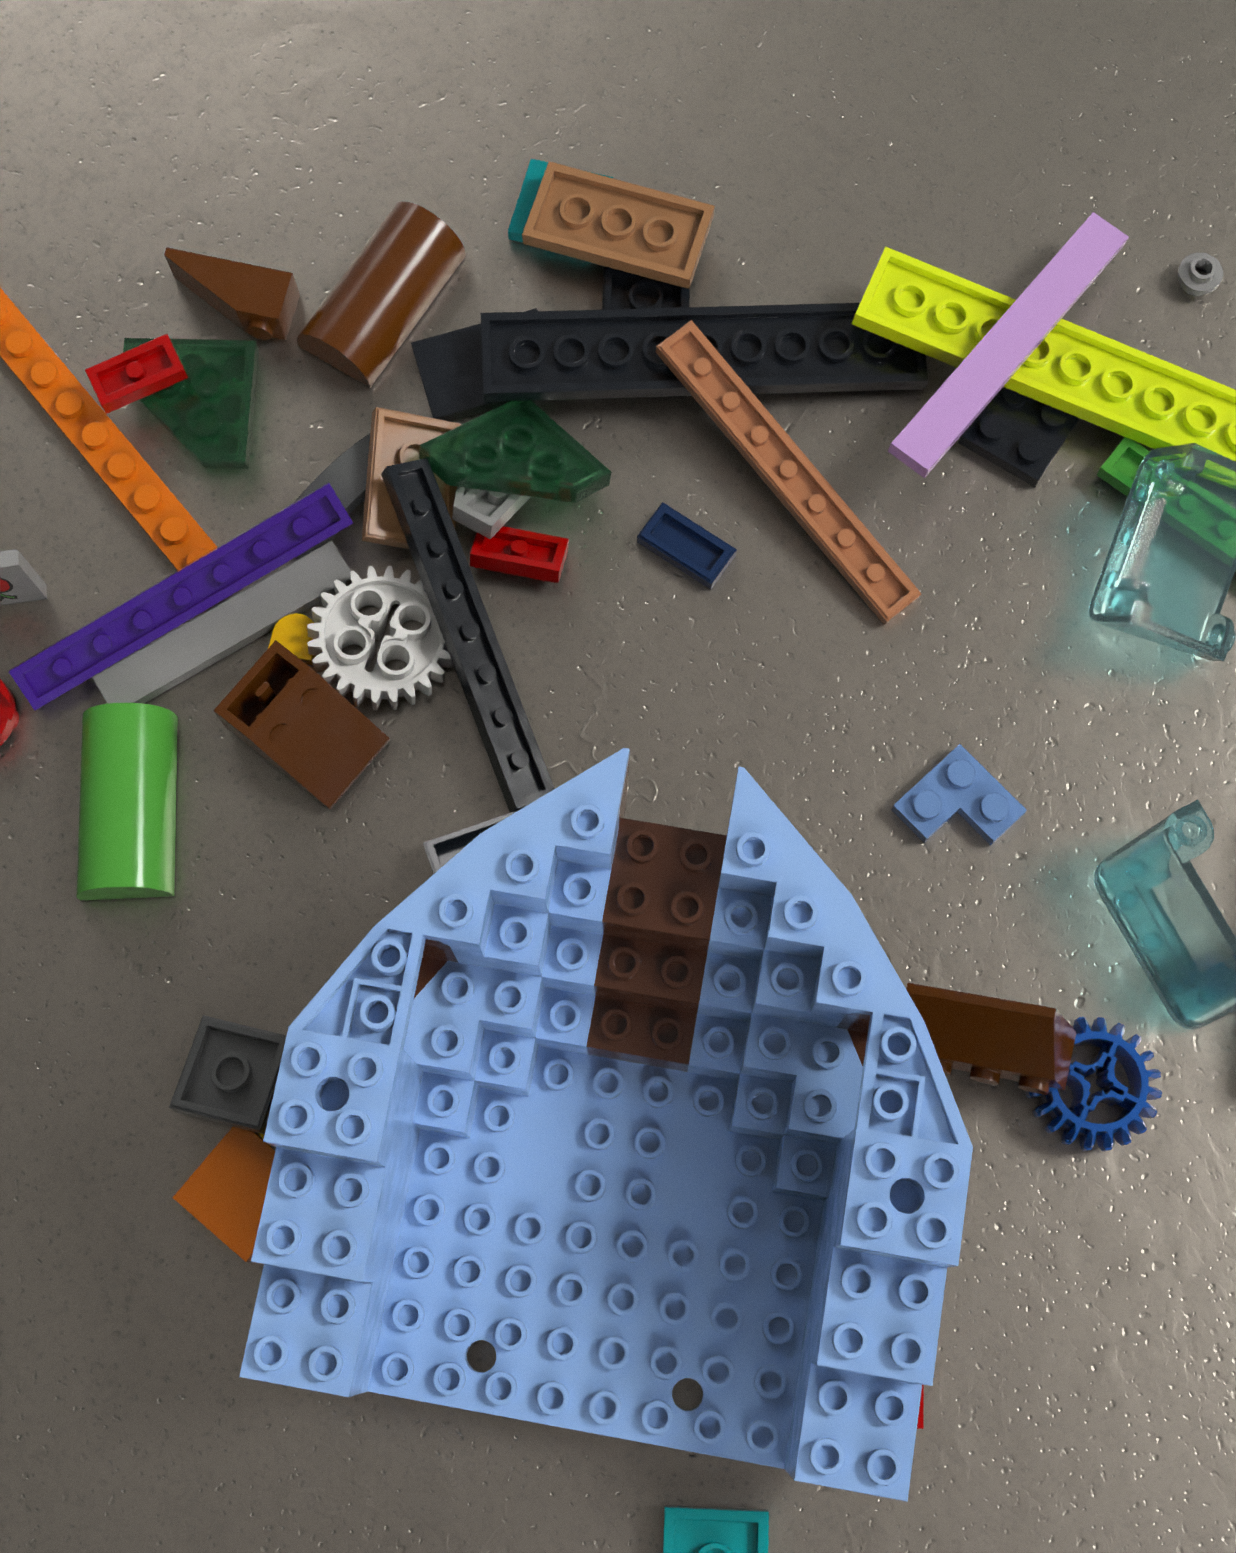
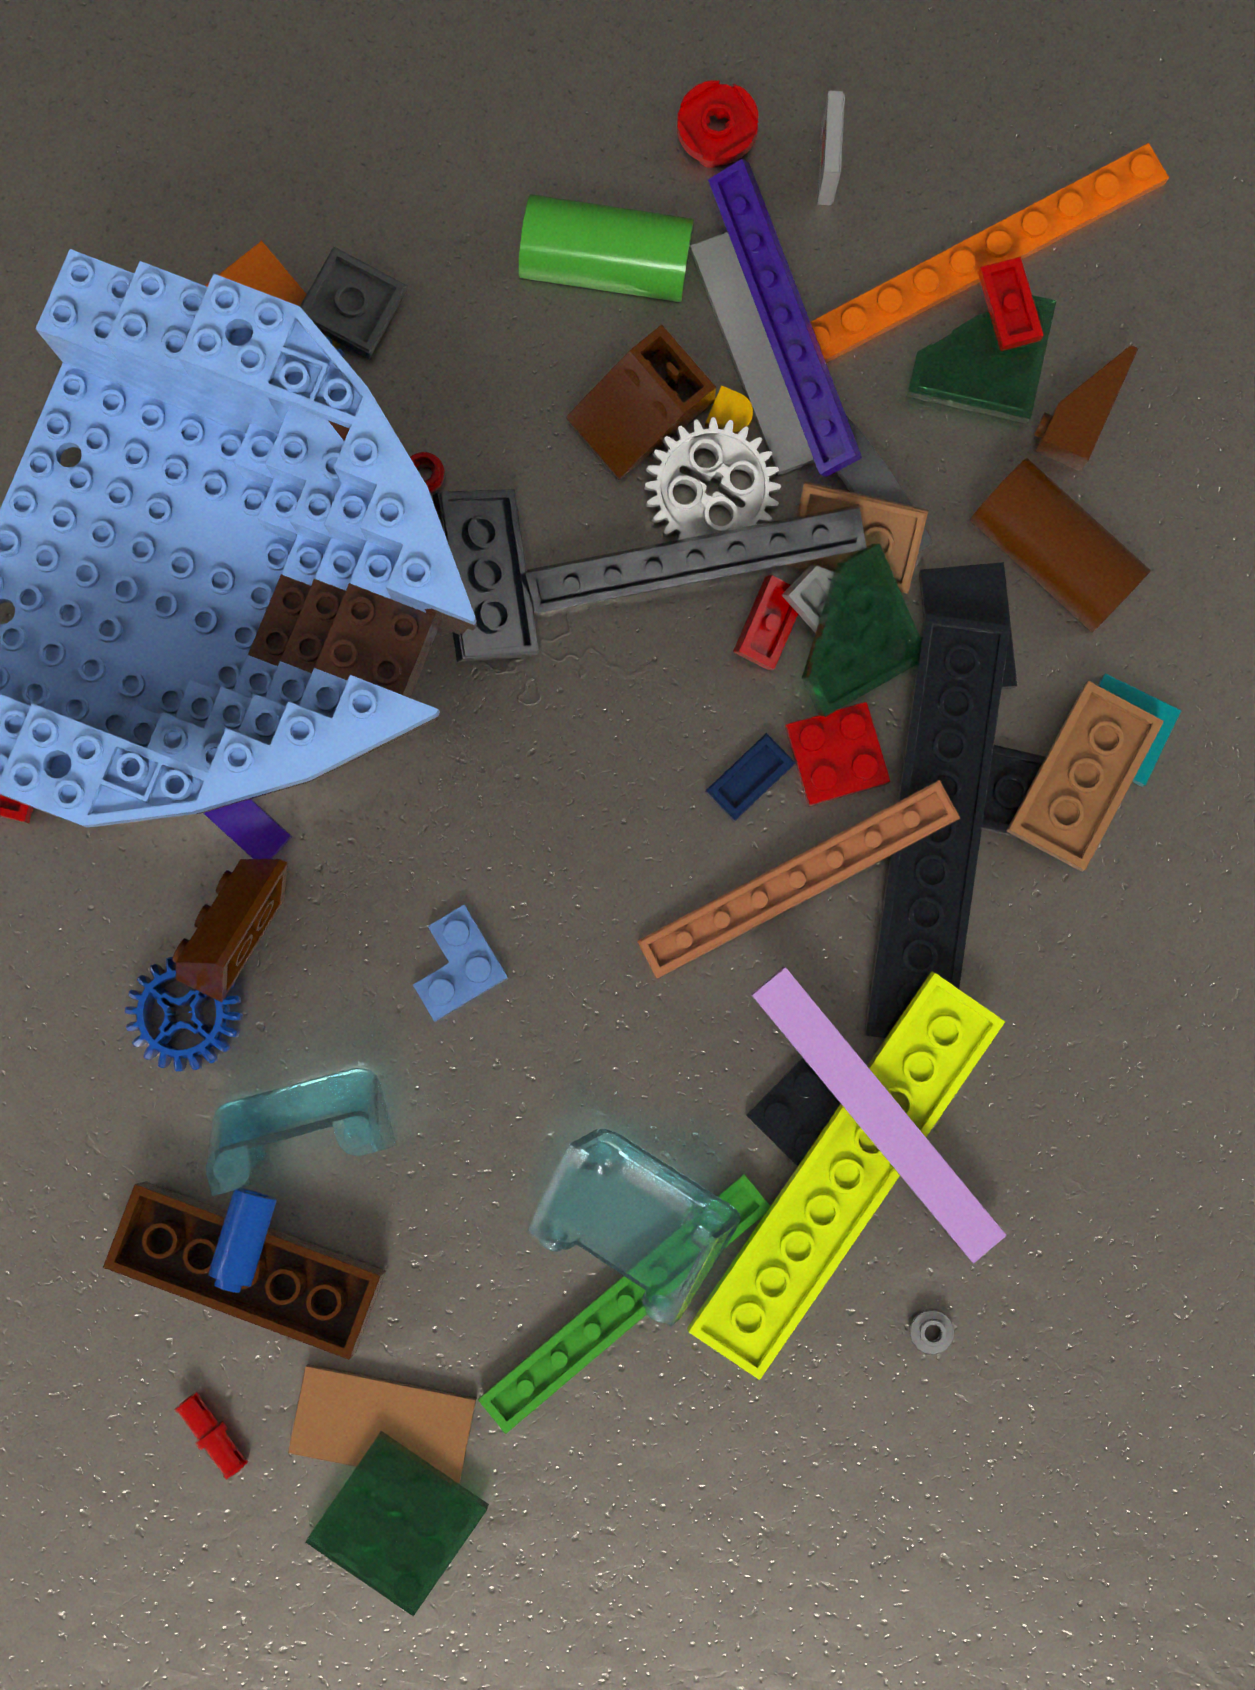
camera: 100 degrees right, 10 degrees up
none -> red plate [785,702,891,807]

